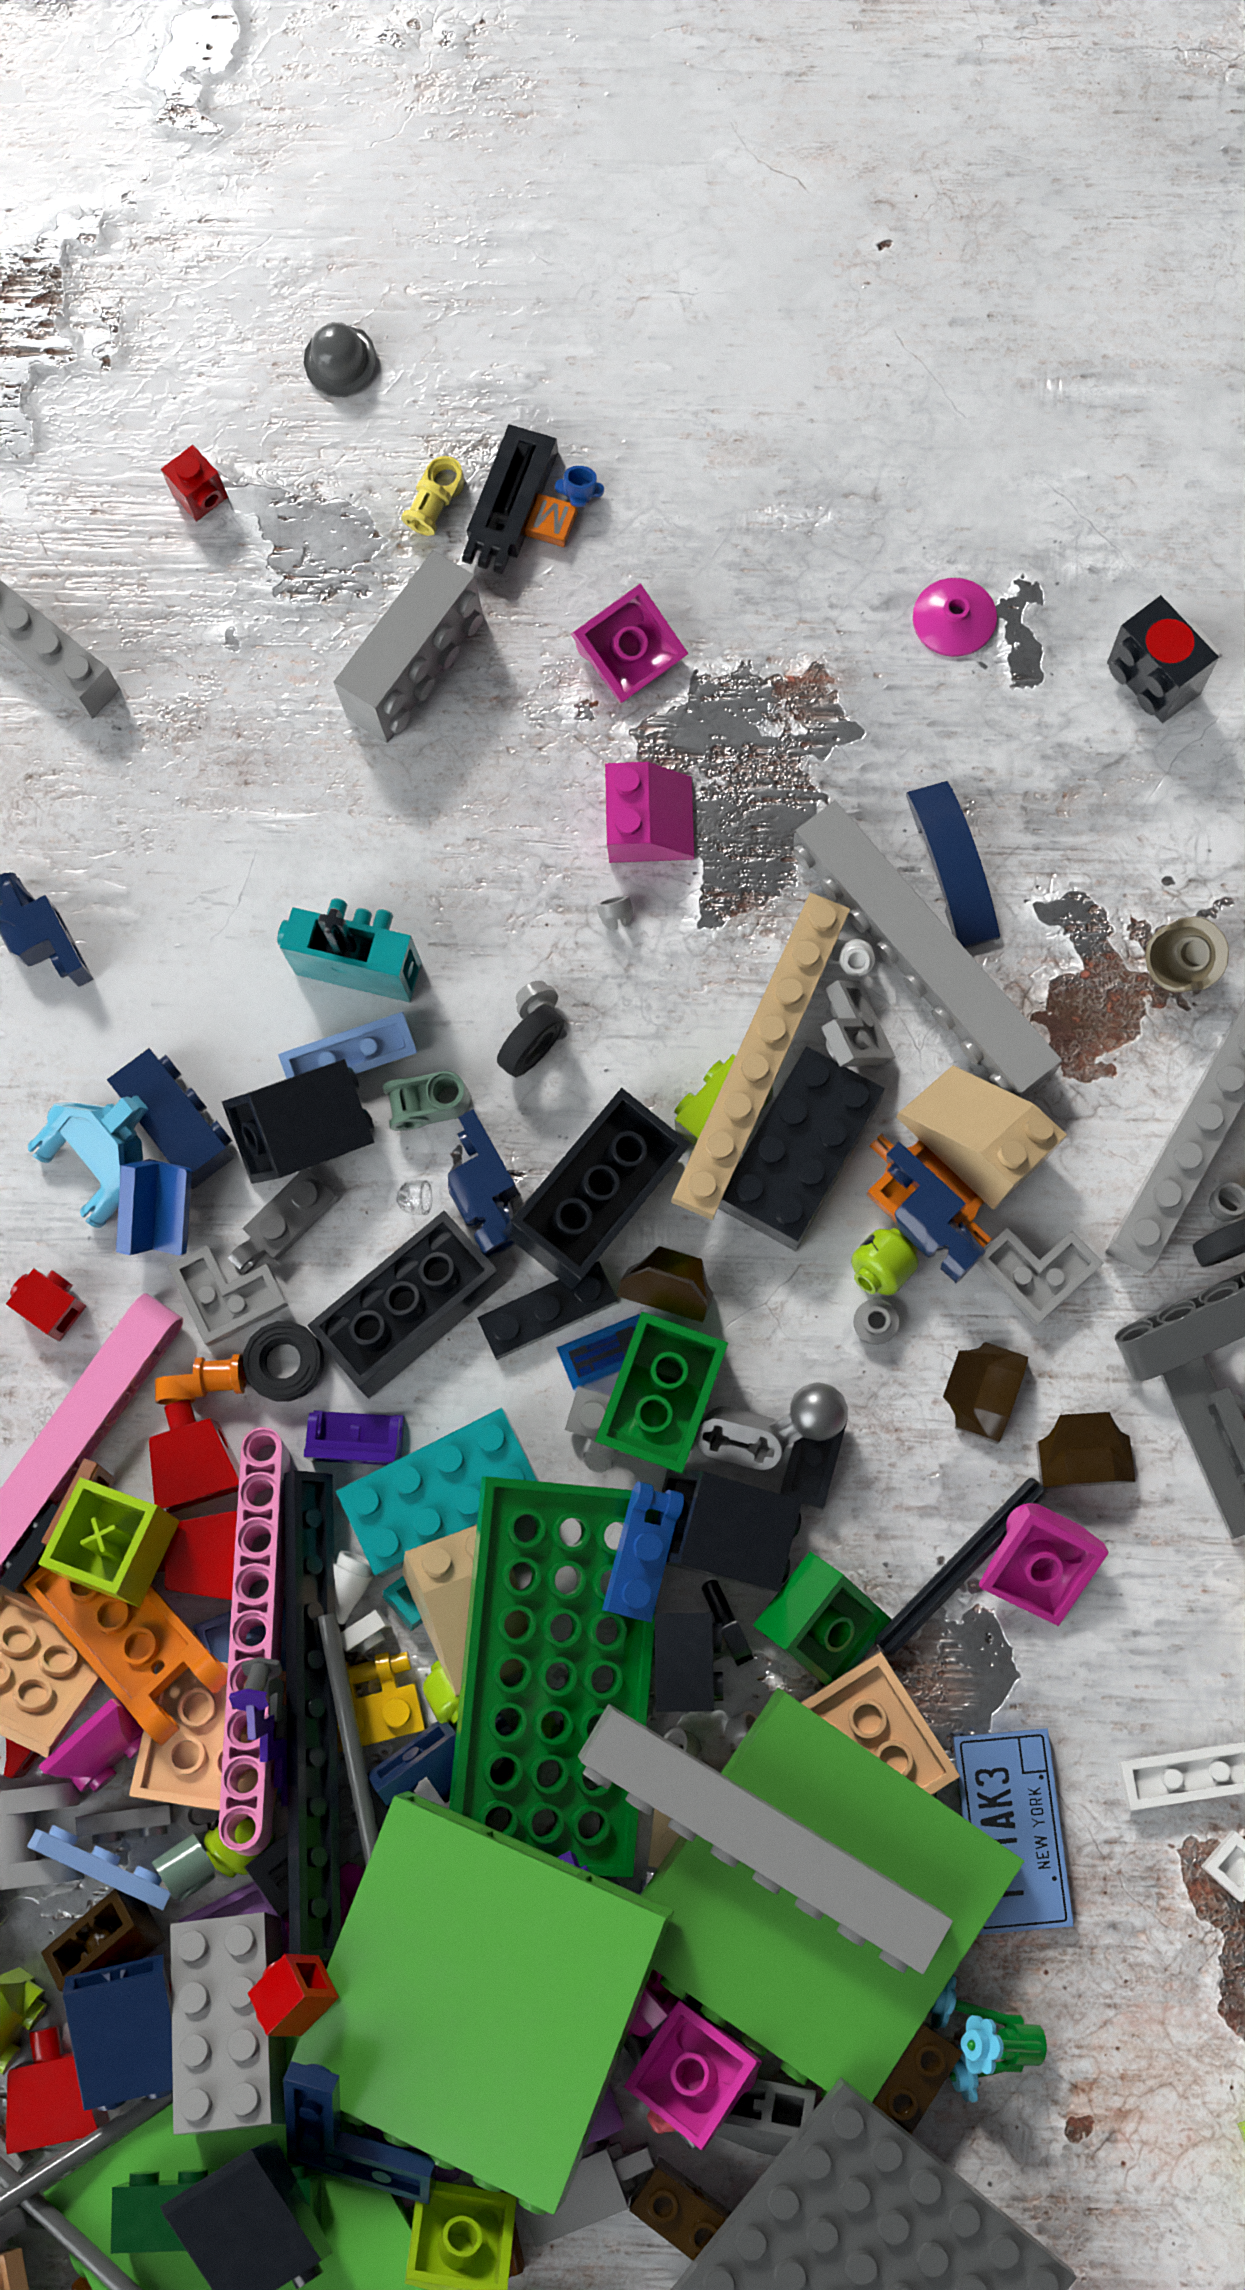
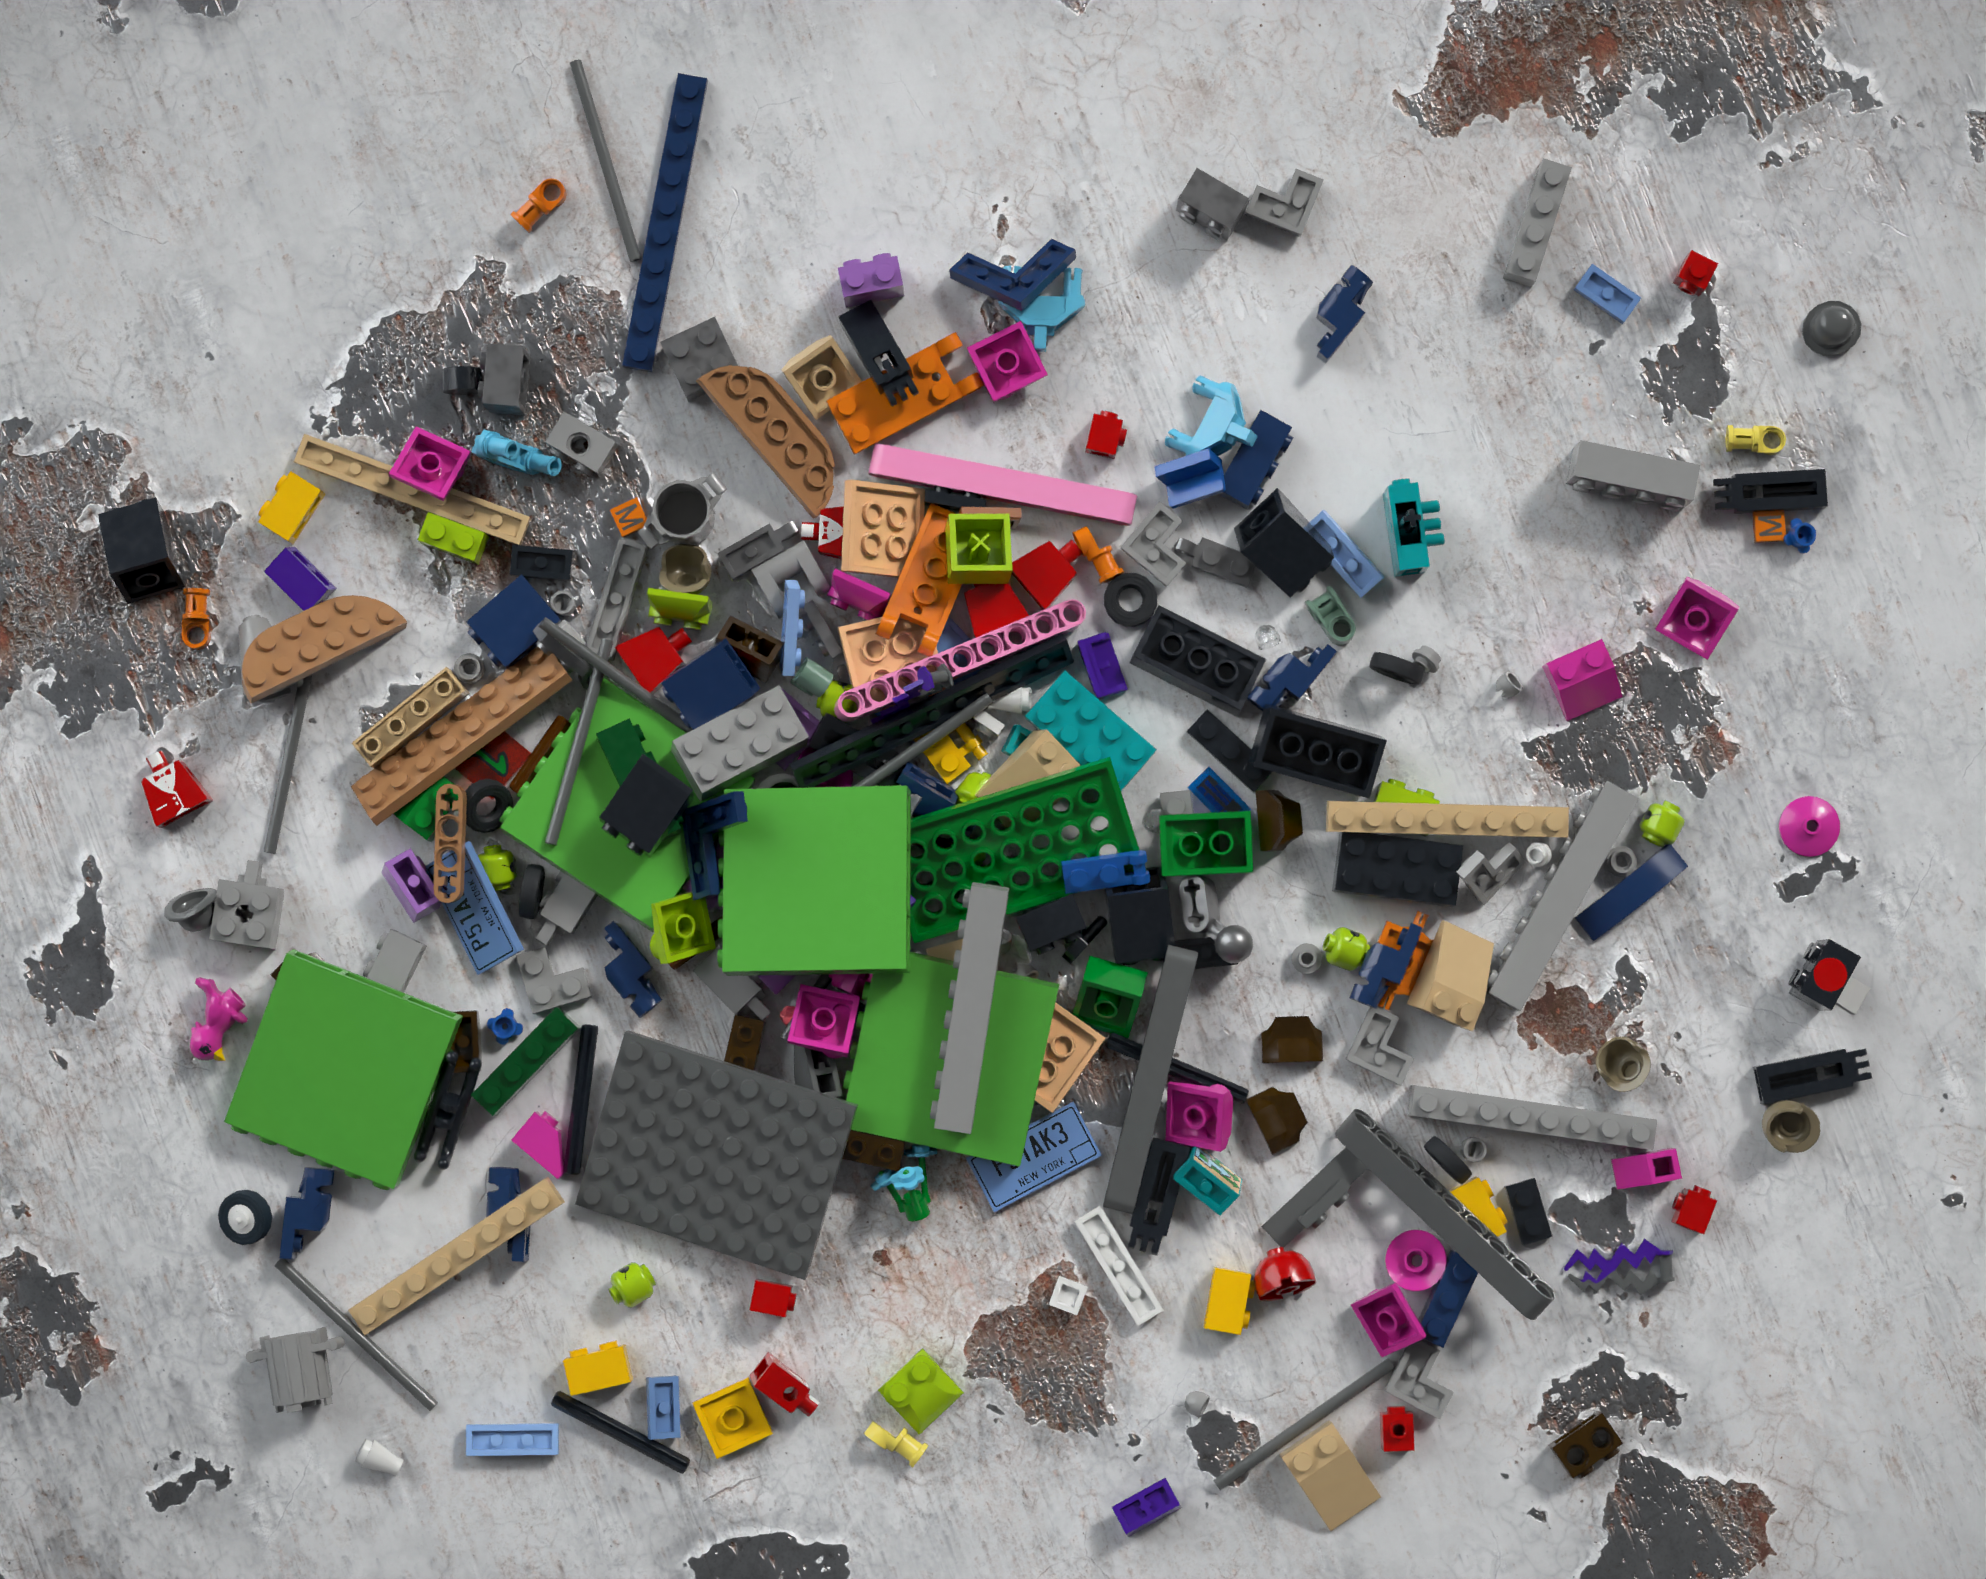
camera: 60 degrees right, 10 degrees up
red brick [247,1954,339,2036] -> none
none -> dark grey beam [1103,945,1198,1214]
none -> black hinge [1128,1137,1190,1256]
none -> teal panel [1173,1146,1242,1216]
none -> medium blue plate [1574,264,1641,324]
none -> light grey plate [1606,846,1637,877]
none -> lime head [1639,800,1685,848]

